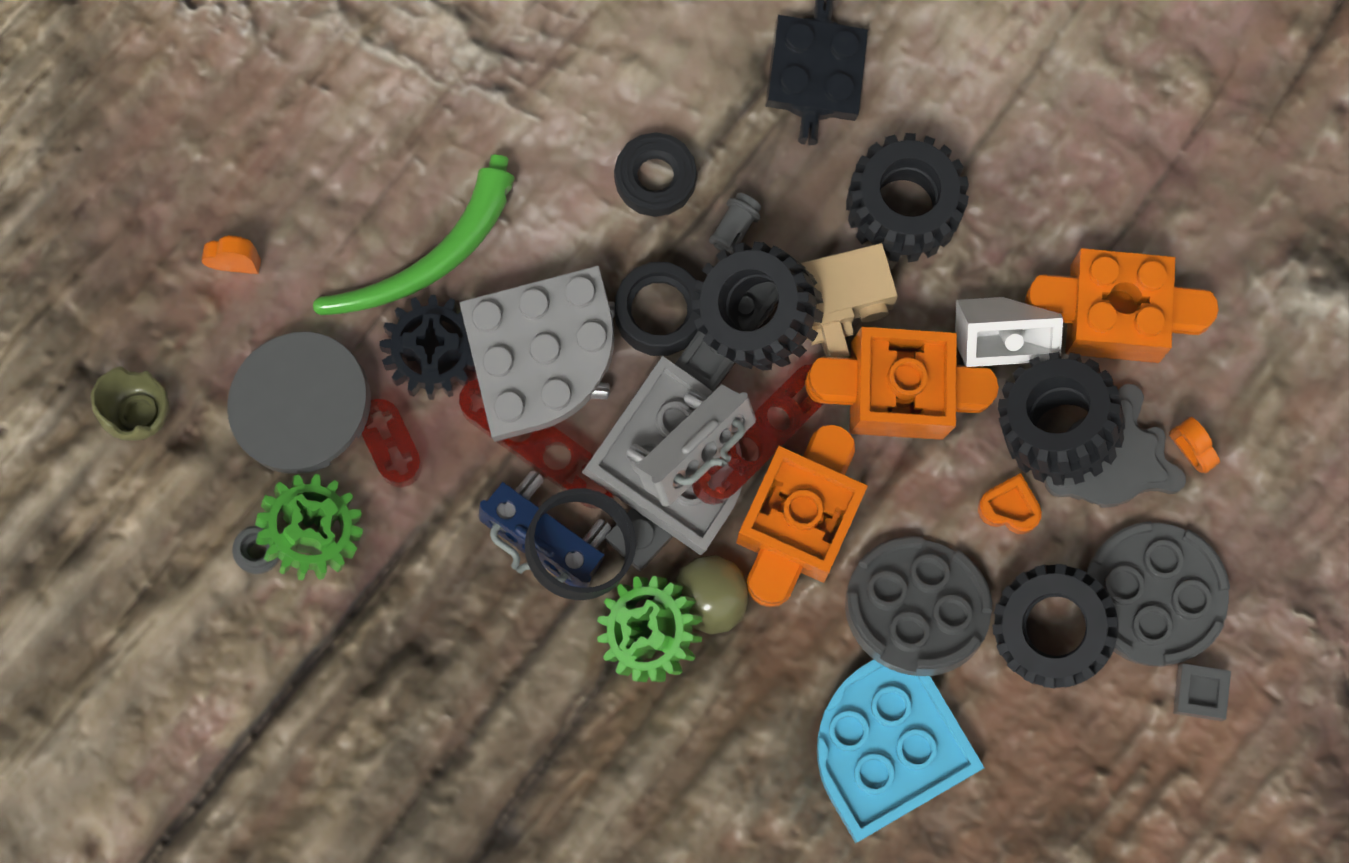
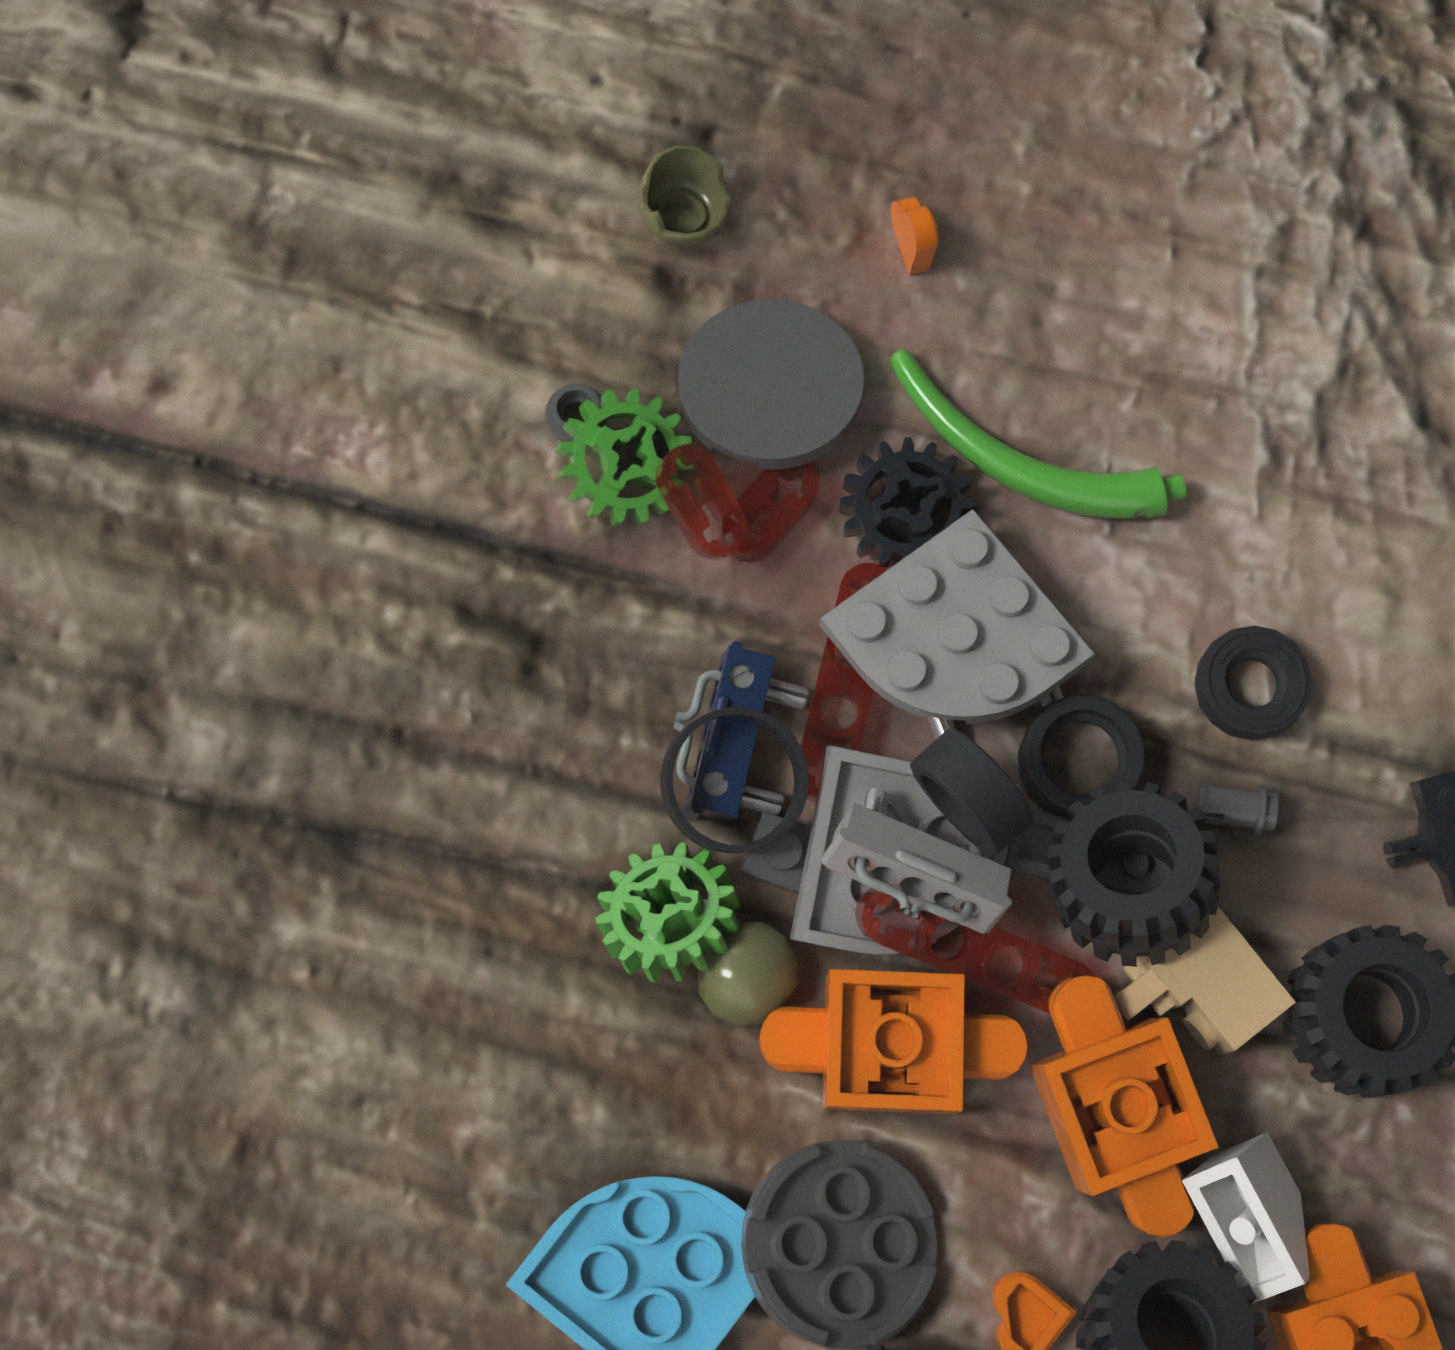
camera: 70 degrees right, 0 degrees up
none -> clear red beam [655,444,749,560]
none -> black tyre [910,728,1034,856]

